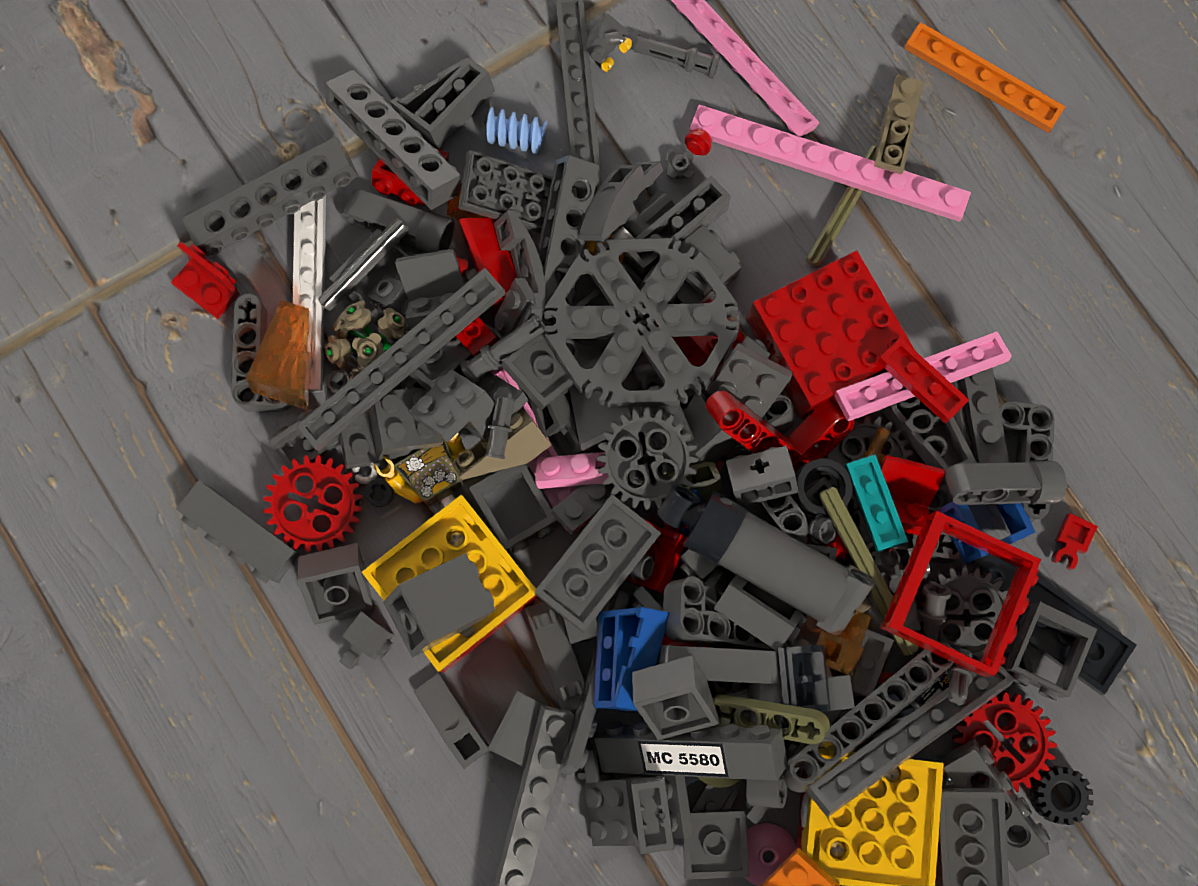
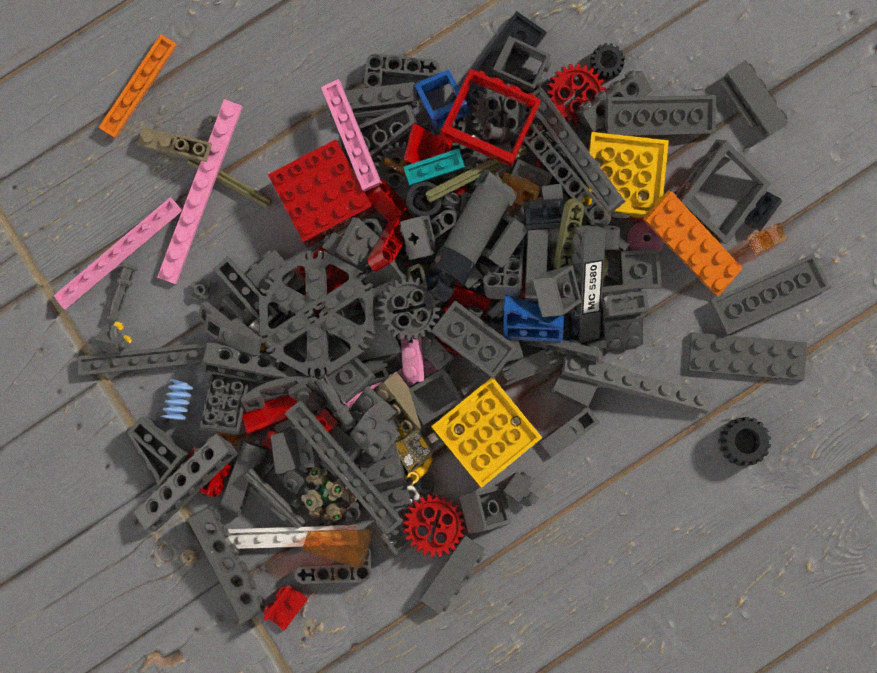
camera: 85 degrees left, 5 degrees up
dark grey slope [383,553,496,658] -> none
dark grey axle [485,397,514,459] -> none
red plate [685,129,712,156] -> none
red plate [877,337,969,424] -> none
dark grey beam [945,461,1066,505] -> none
dark grey axle [947,649,973,705] -> none
red plate [1051,513,1098,570] -> none

